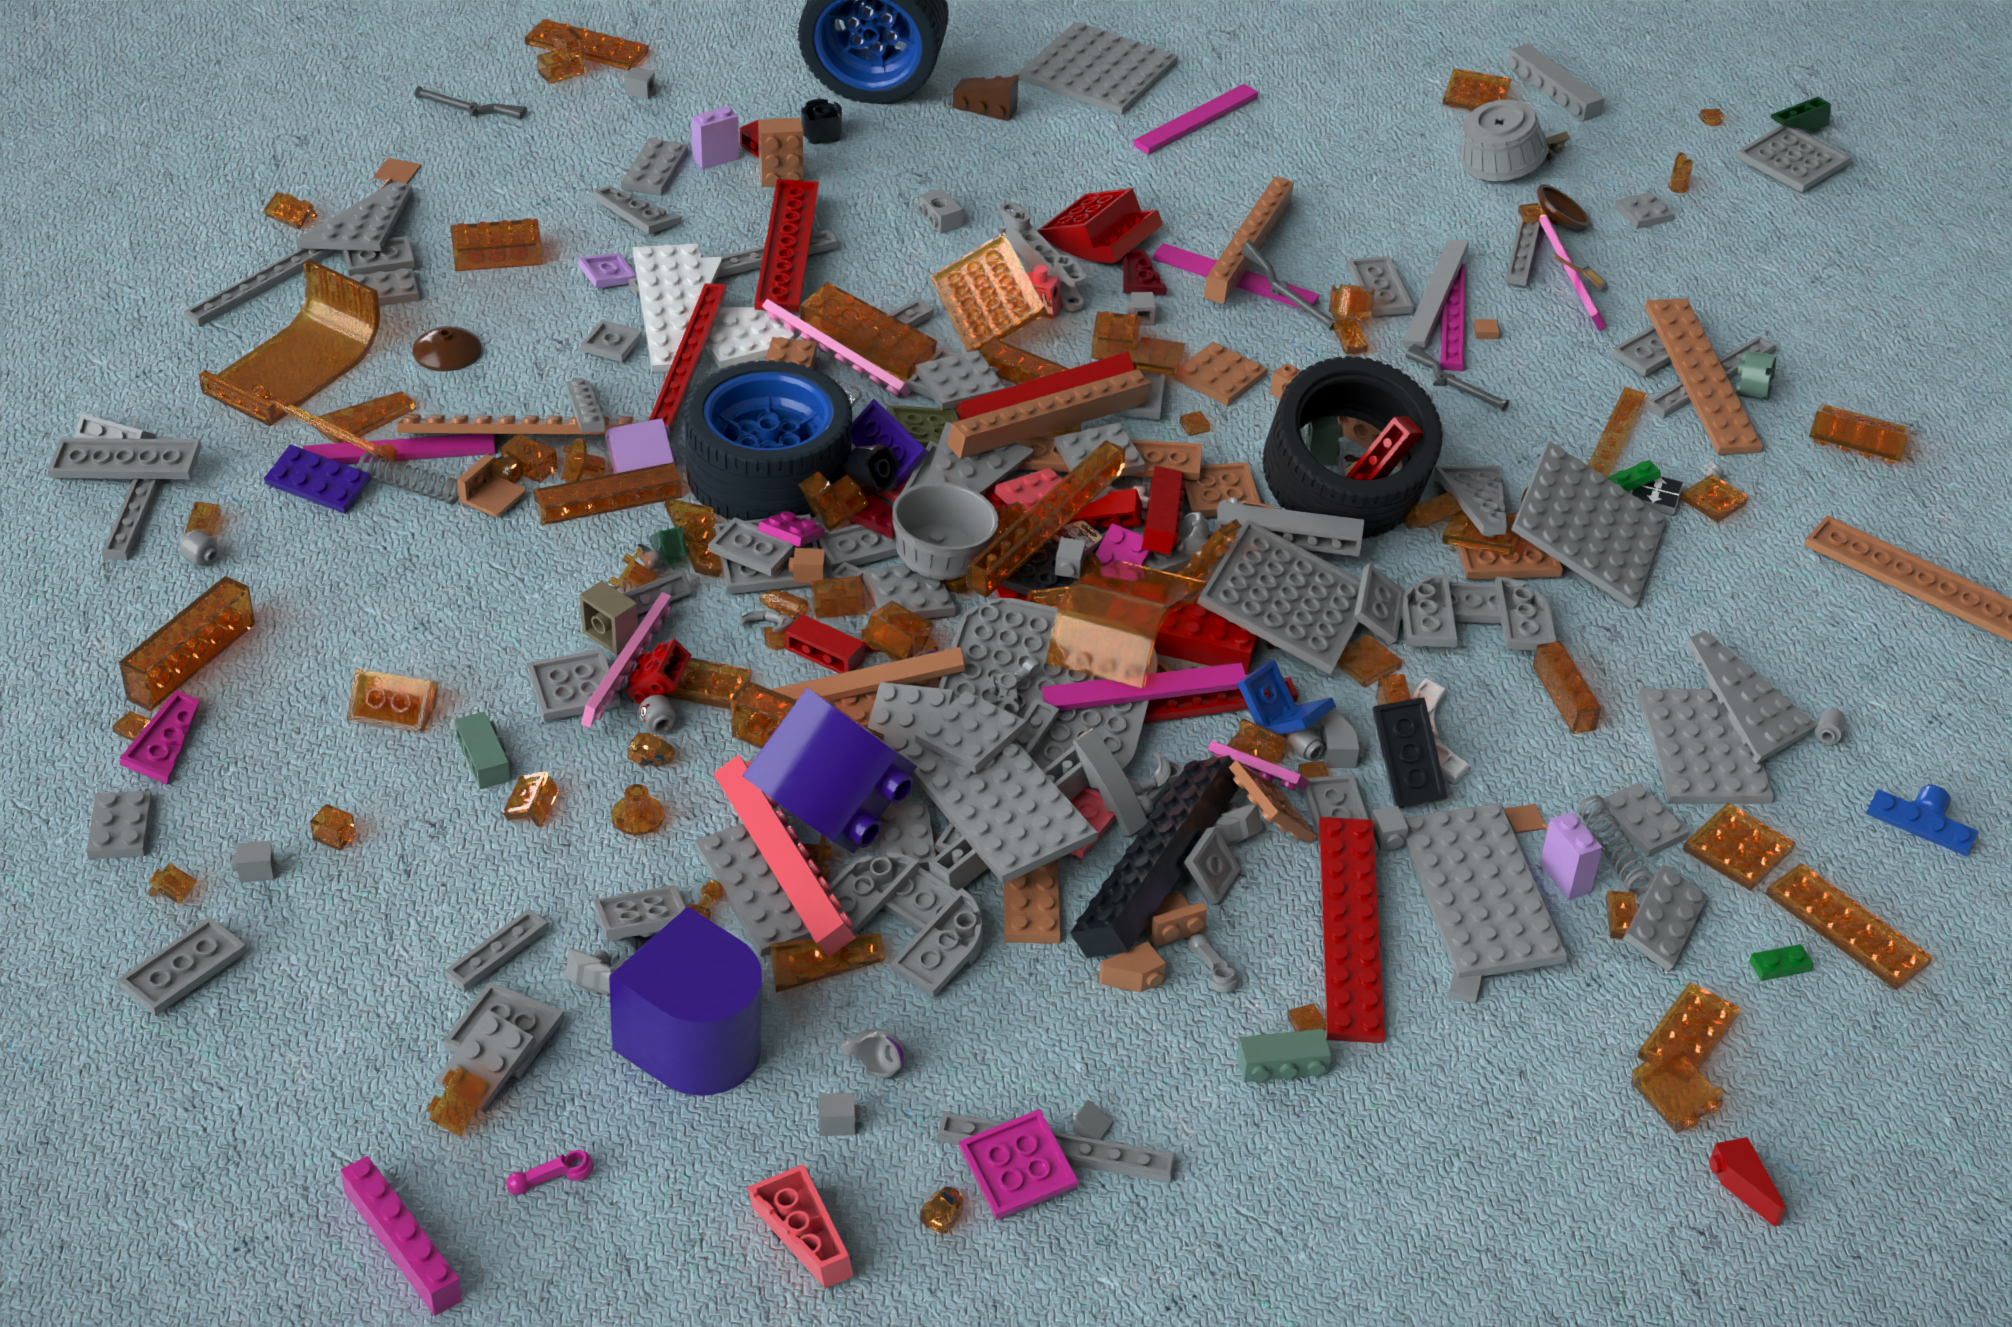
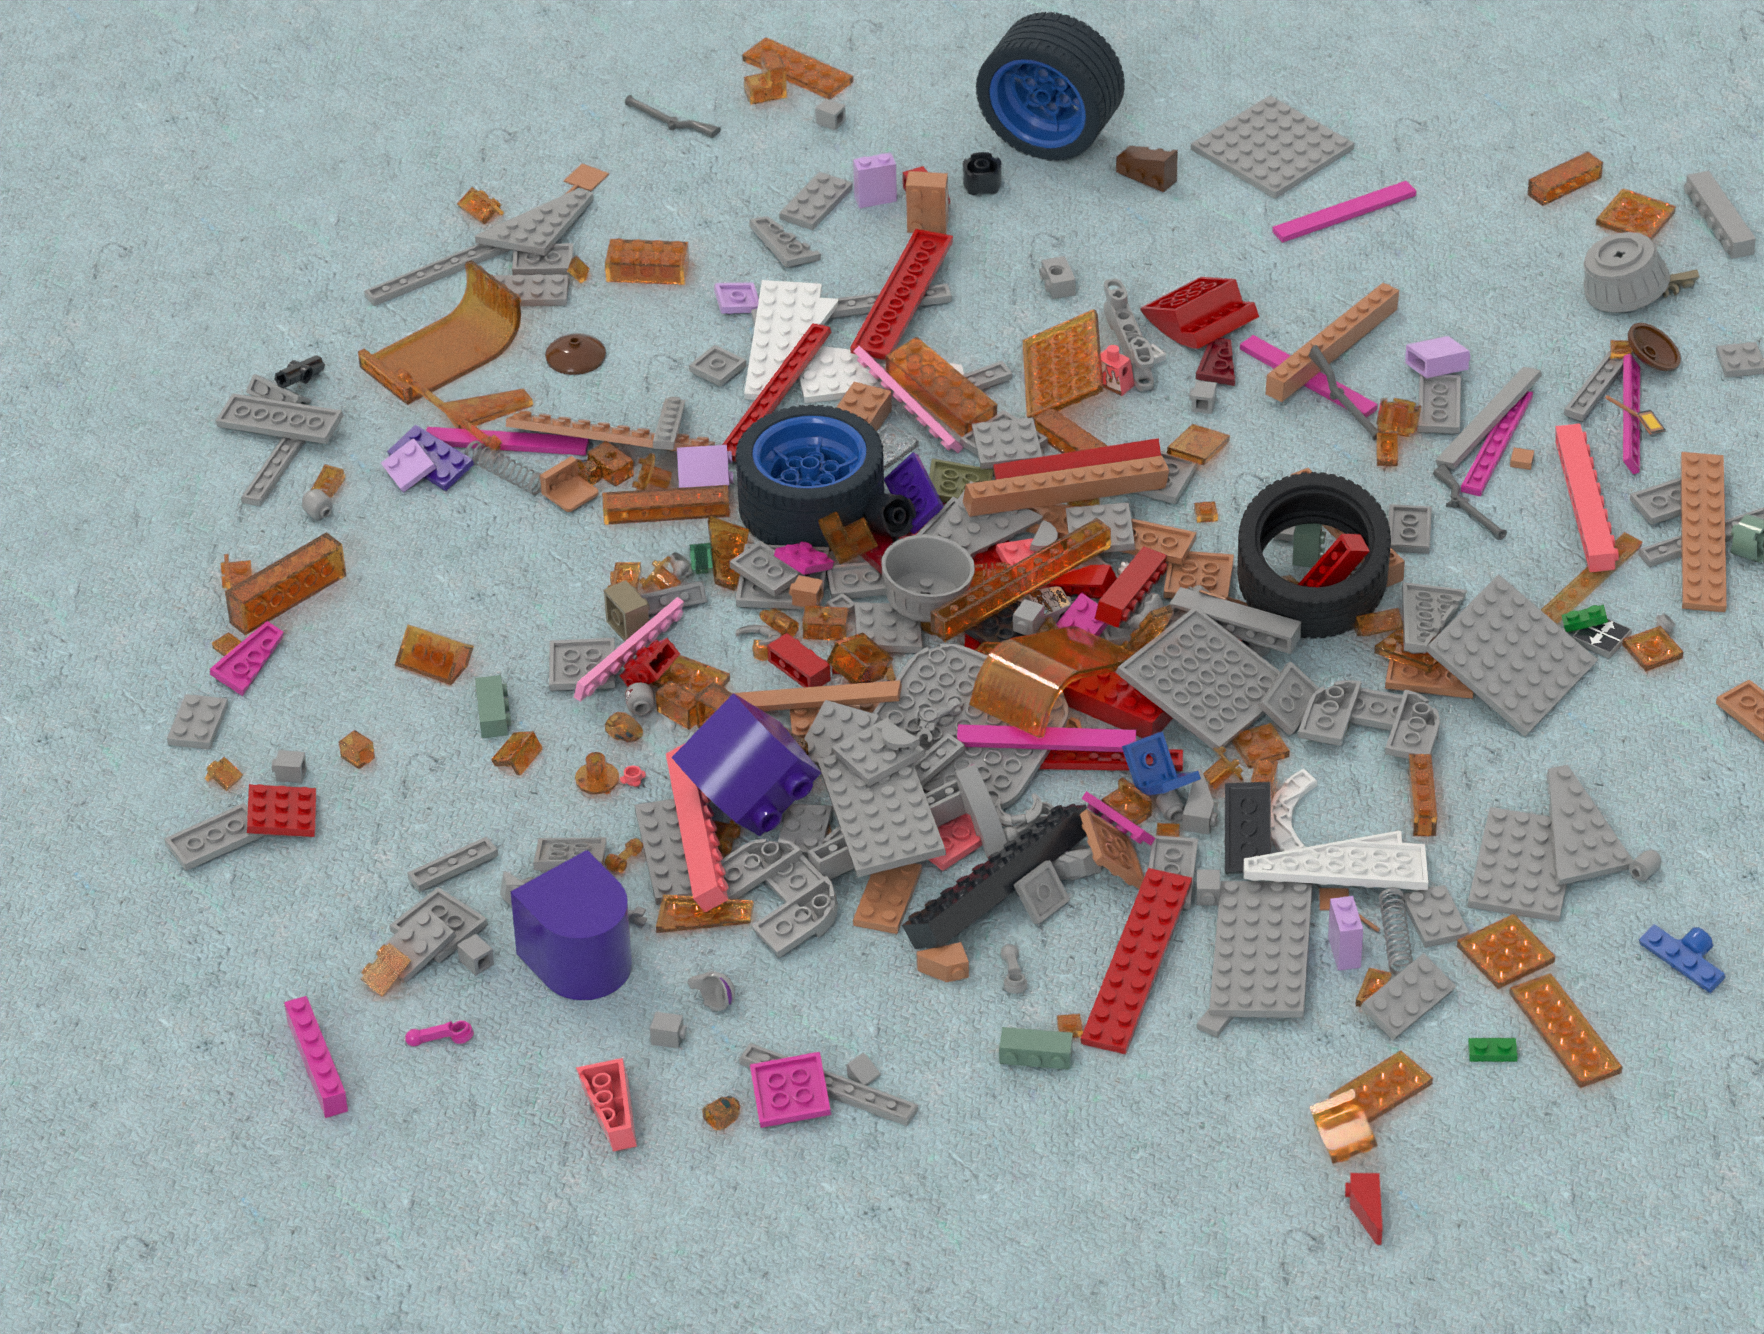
camera: 20 degrees right, 0 degrees up
clear orange brick [1091,311,1141,364] -> none
nougat bracket [1144,892,1208,947] -> none
nougat plate [1173,342,1268,406] -> none
none -> clear orange bracket [221,554,253,597]
none -> red plate [247,784,316,837]
none -> black piece [274,355,325,388]
none -> lavender plate [381,438,436,493]
none -> light grey brick [457,934,494,976]
none -> clear orange tile [567,256,590,284]
none -> clear orange bracket [608,562,642,591]
none -> coral plate [620,765,646,787]
none -> clear orange brick [655,680,704,730]
none -> light grey tile [881,722,920,750]
none -> light grey tile [1030,520,1058,552]
none -> clear orange piece [1203,746,1244,789]
none -> white wing [1243,831,1428,891]
none -> lavender brick [1405,336,1470,378]
none -> clear orange brick [1527,151,1603,206]
none -> coral brick [1555,424,1619,572]

